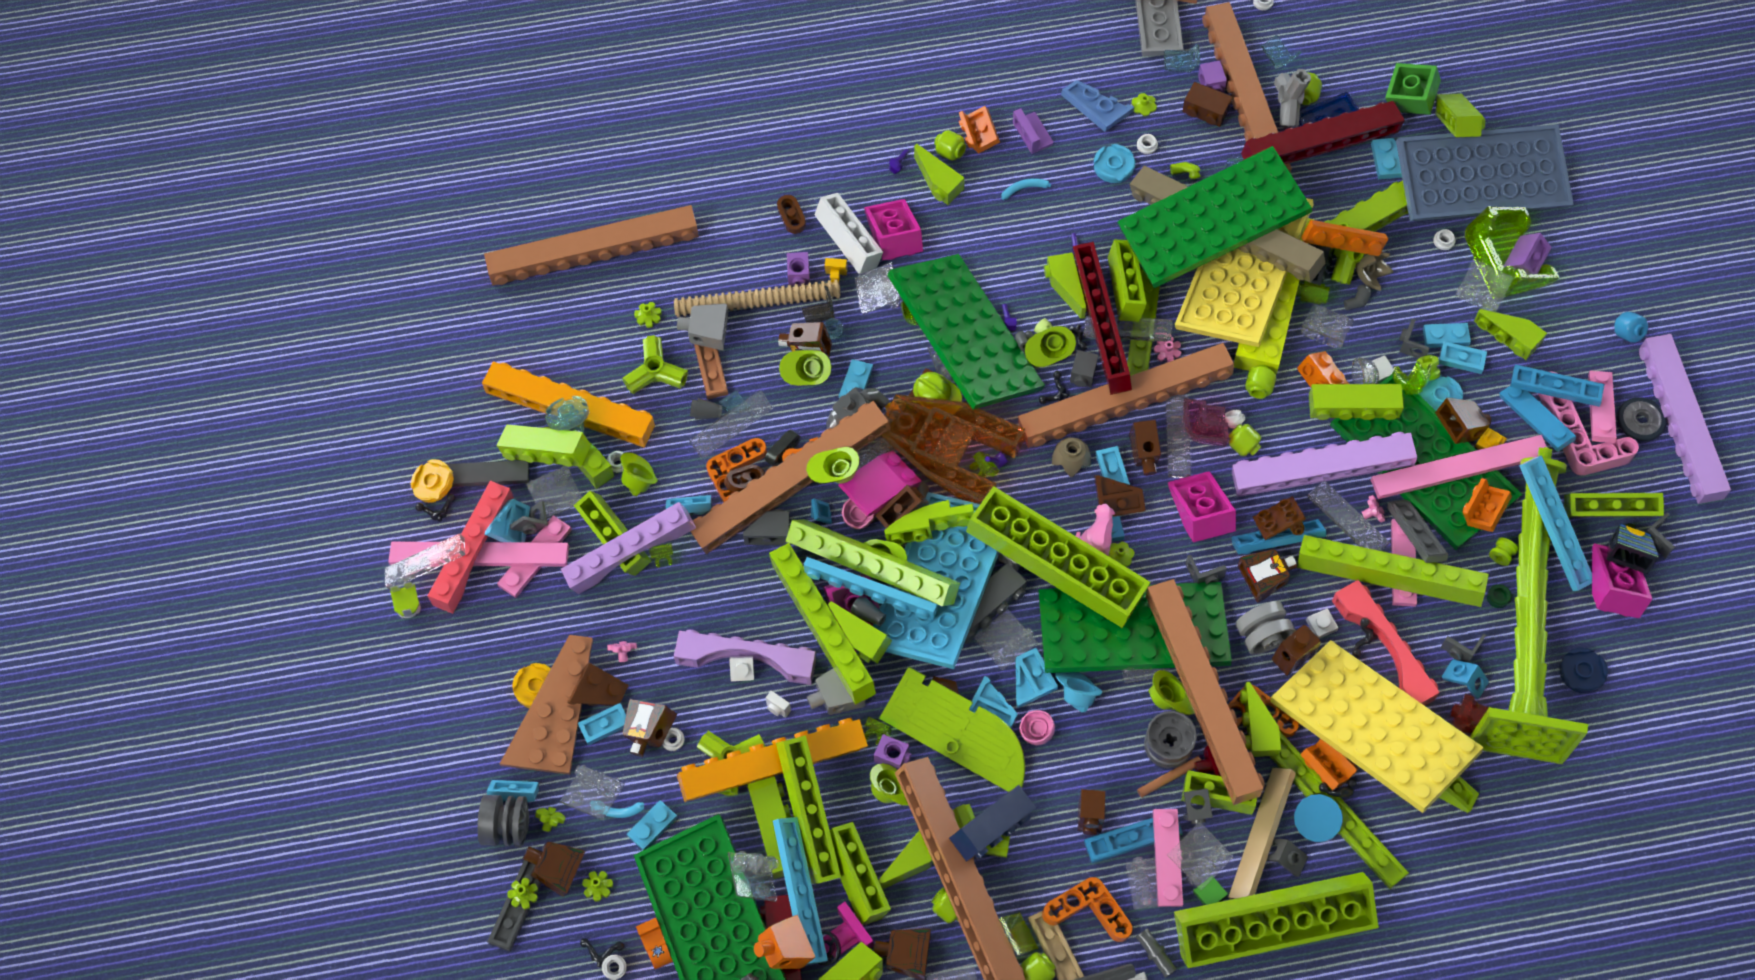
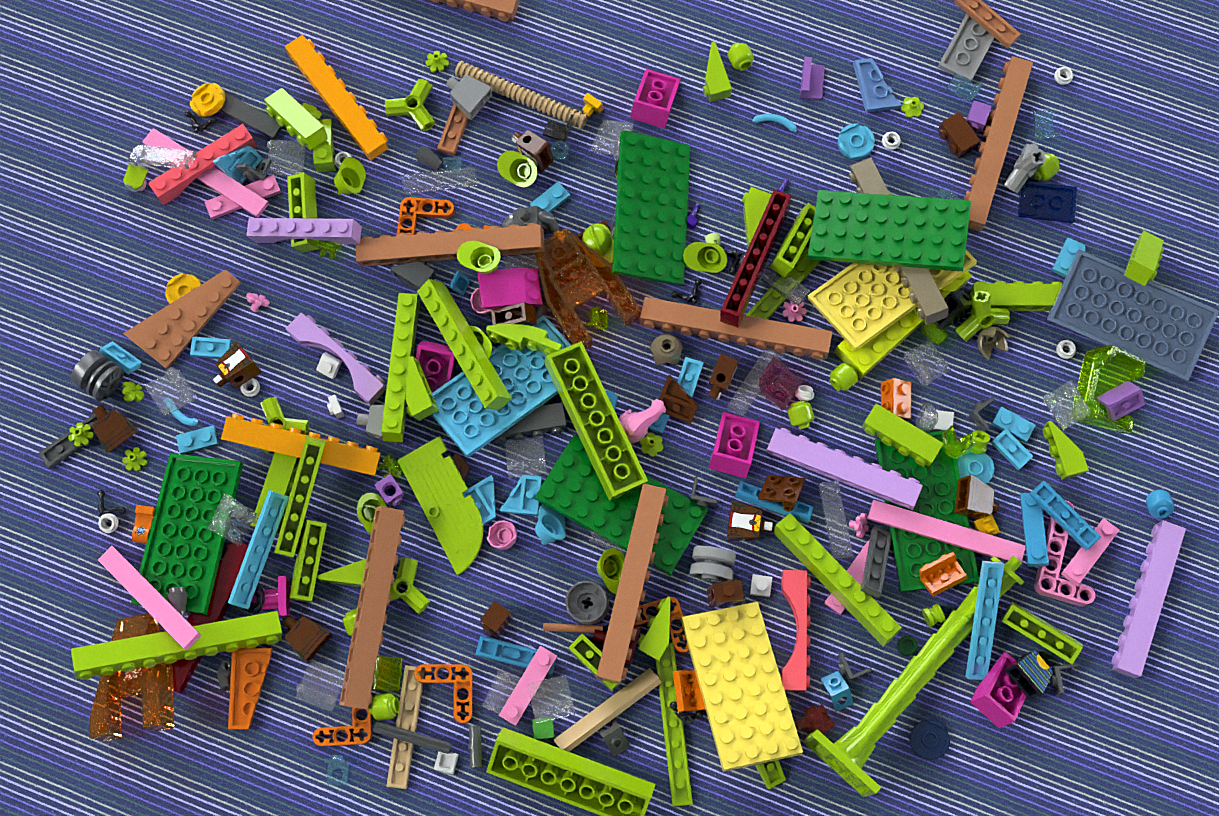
camera: 30 degrees right, 10 degrees up
clear light blue tile [545,396,590,432] -> none
reddish brown wing [567,663,629,706] -> none
medium azure plate [666,495,712,515] -> none
reddish brown plate [724,464,765,493] -> none
orange torso [754,915,815,969] -> none
pearl dark grey beam [765,429,800,466] -> none
reddish brown plate [777,195,806,234] -> none
medium lavender brick [787,252,810,286] -> none
medium azure plate [804,557,937,620] -> none
white brick [814,193,883,274] -> none
dark grey cone [851,597,886,627] -> none
dark purple hand [888,149,909,174] -> none
dark blue brick [949,785,1036,862] -> none
orange bracket [959,106,1000,154] -> none
dark purple hand [985,451,1009,469] -> none
dark grey arm [1015,330,1033,351] -> none
dark grey brick [1070,350,1099,387] -> none
lime arm [1170,162,1200,179] -> none
dark grey bracket [1183,789,1212,824] -> none
dark red brick [1241,101,1405,164] -> none
dark azure tile [1294,794,1343,843] -> none
orange plate [1301,220,1388,256] -> none
dark grey arm [1344,285,1371,310] -> none
black piece [1352,618,1377,658] -> none
bright green brick [1385,63,1441,115] -> none
wheel [1617,397,1667,441] -> none

